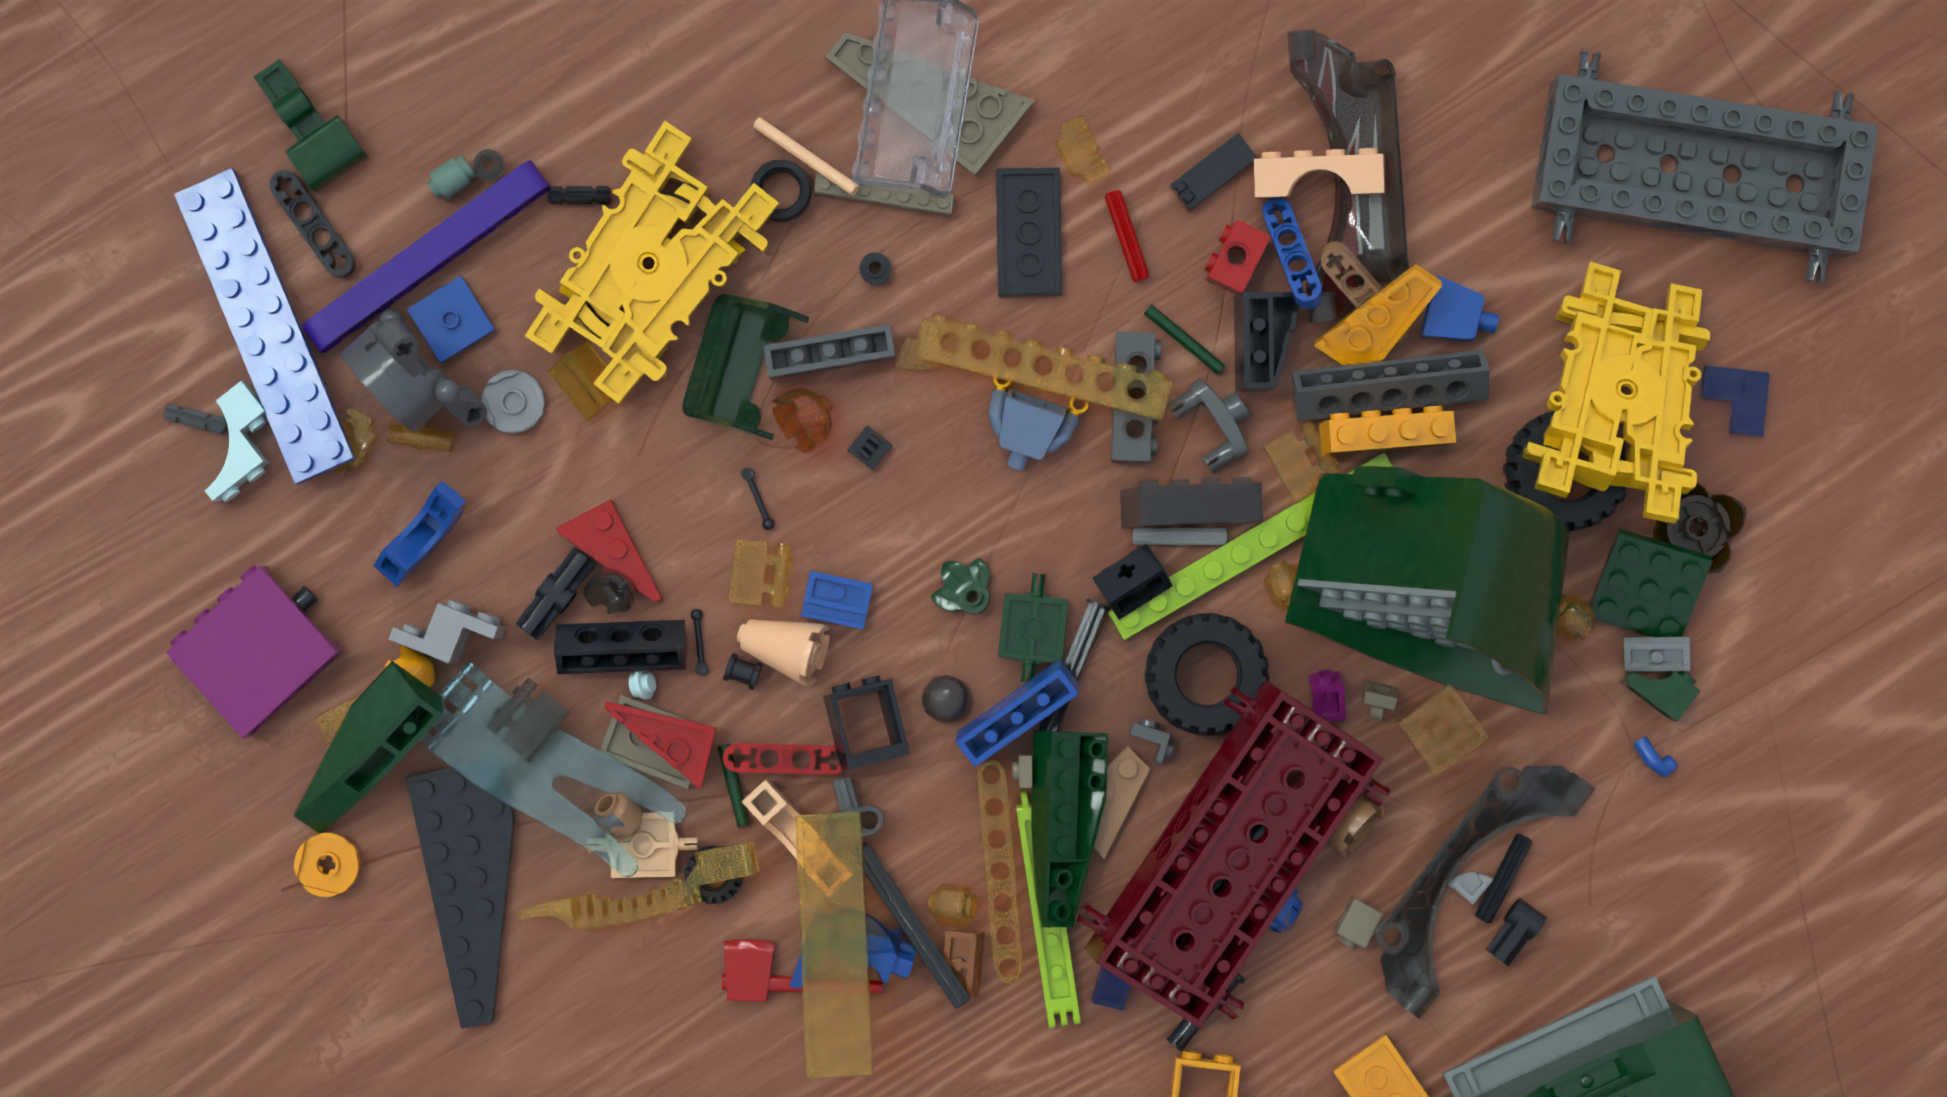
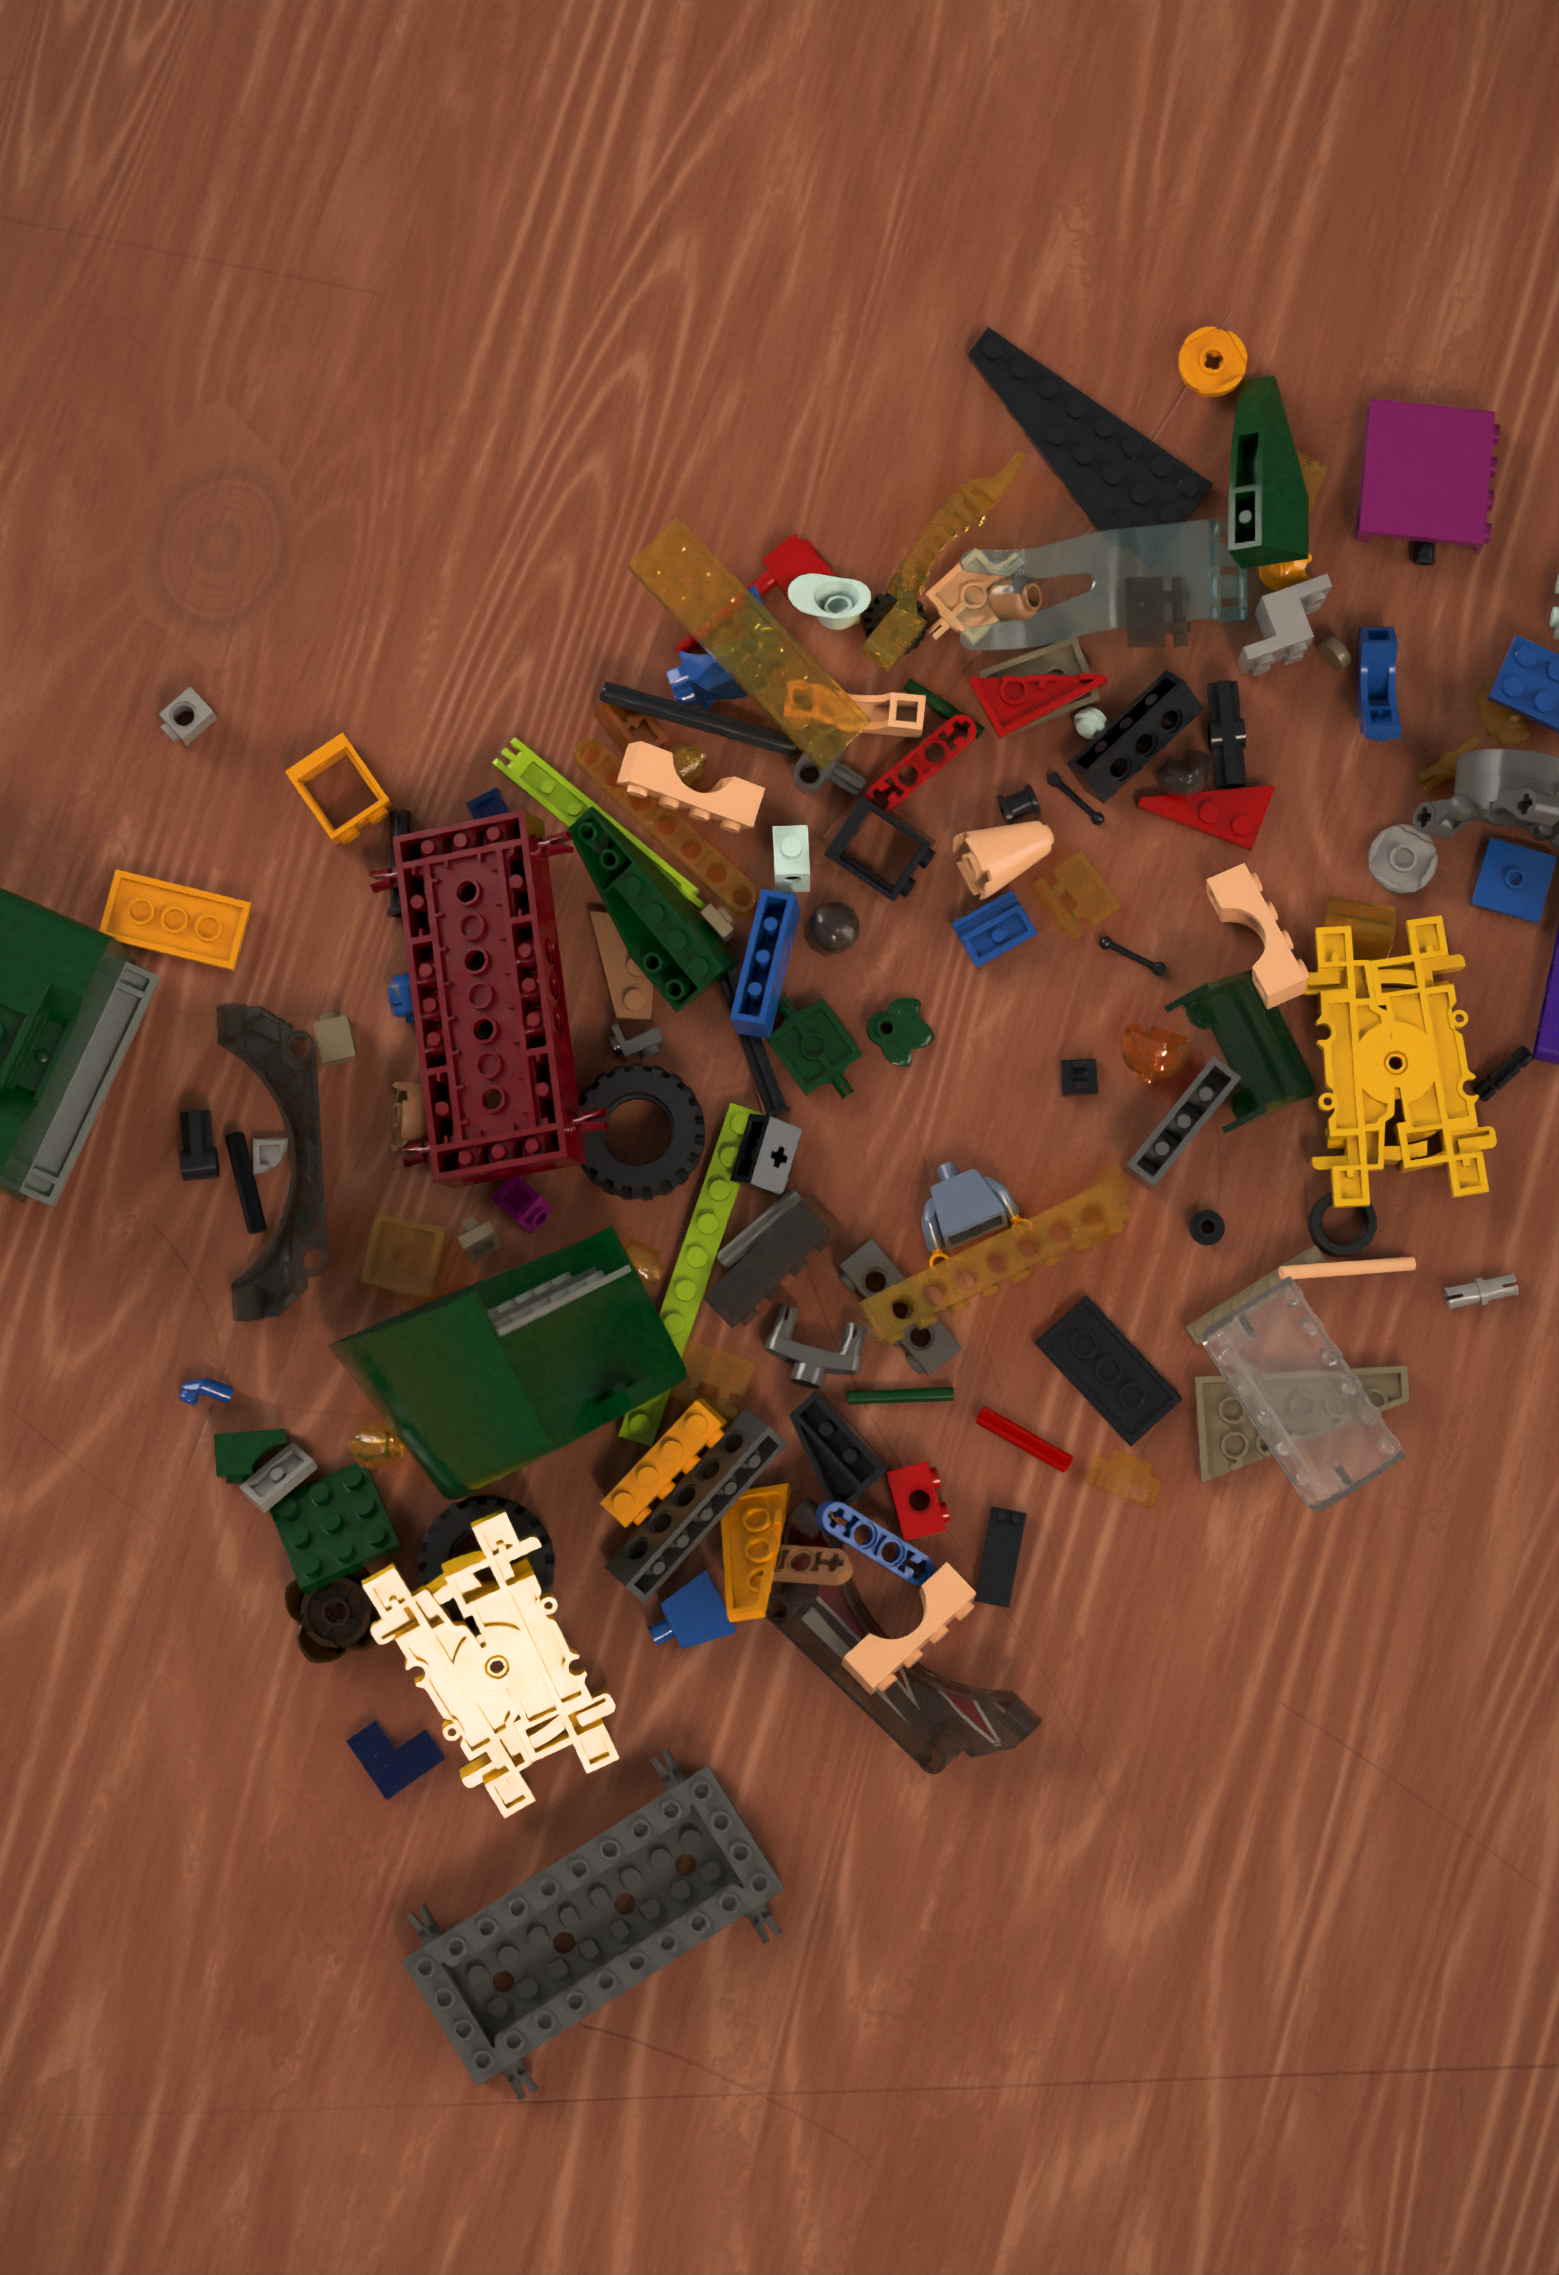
camera: 130 degrees right, 5 degrees down
none -> light nougat arch [616,741,765,833]
none -> light aqua torso [772,825,810,893]
none -> light aqua piece [788,574,871,630]
none -> light nougat arch [1206,863,1309,1010]
none -> dark tan tile [1318,636,1351,671]
none -> light grey pin [1444,1273,1519,1310]

